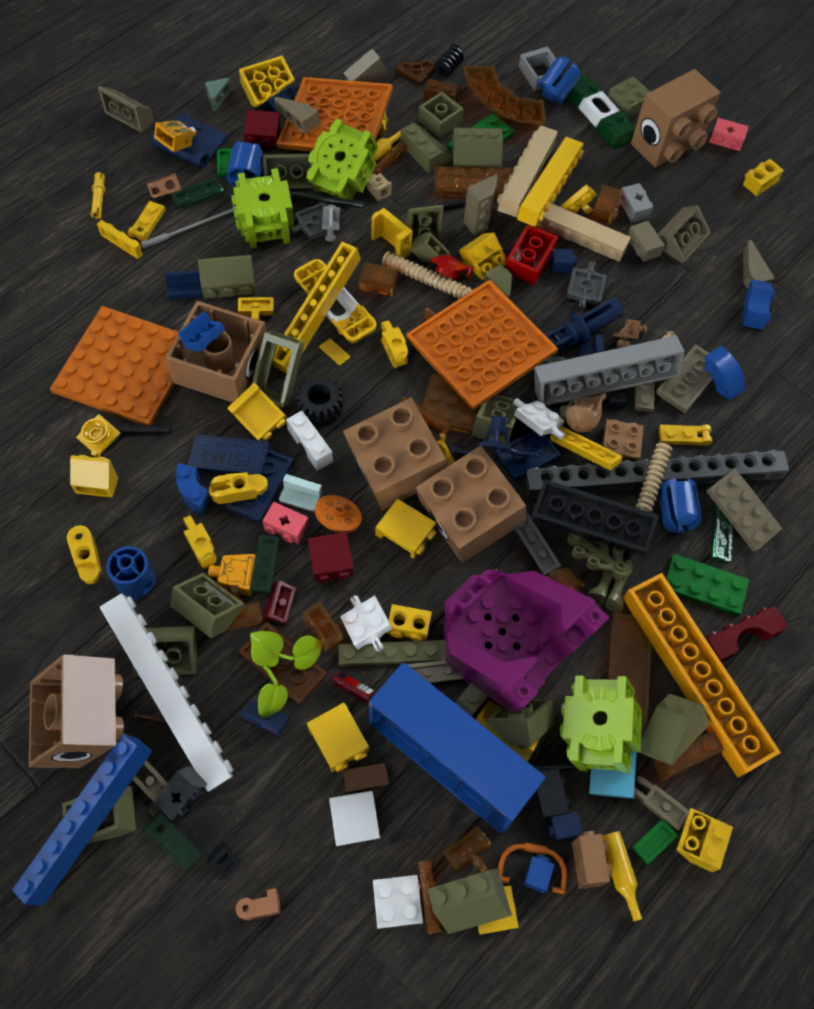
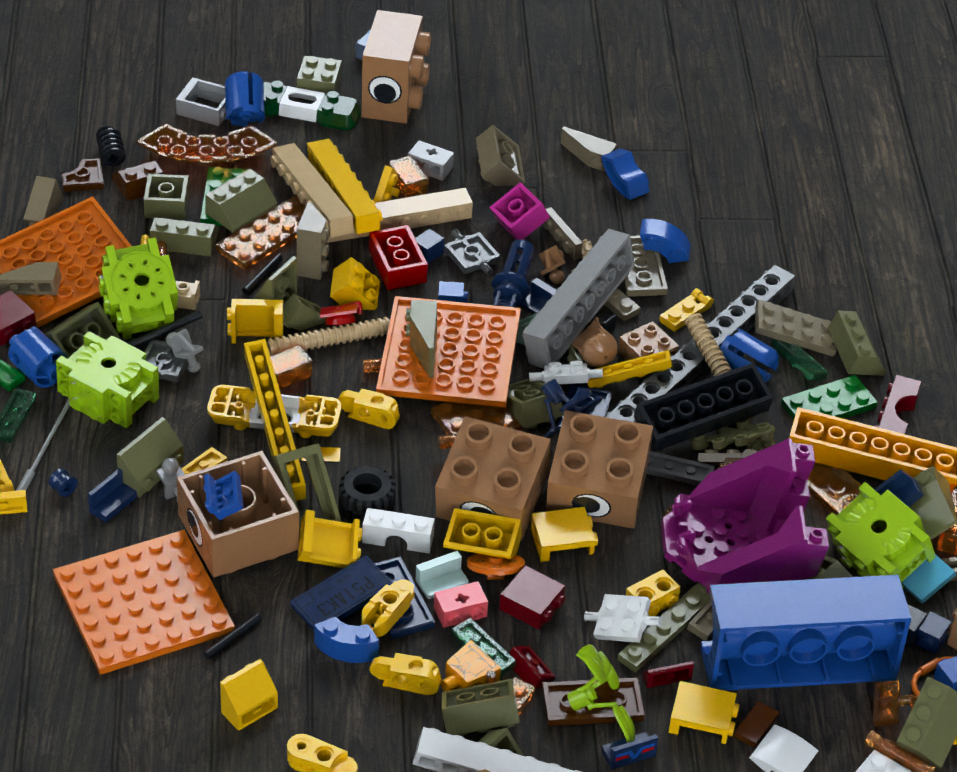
camera: 45 degrees left, 20 degrees down
yellow hat [76,414,121,458] -> none
blue cylinder [106,546,156,600] -> none
clear orange brick [303,601,343,652] -> none
olive slope [484,264,512,299] -> none
dark tan brick [627,221,665,262] -> none
coral brick [709,118,749,151] -> none
yellow brick [743,159,784,196] -> none
none -> dark blue wheel [48,468,78,497]
none -> light grey piece [156,458,185,503]
none -> olive slope [406,300,437,378]
none -> brick [438,281,468,303]
none -> yellow slope [443,508,522,559]
none -> dark pink brick [489,182,550,240]
none -> dark tan plate [543,207,583,260]
none -> dark tan hinge [698,449,758,465]
none -> olive slope [828,310,886,376]
none -> dark blue panel [875,469,924,507]

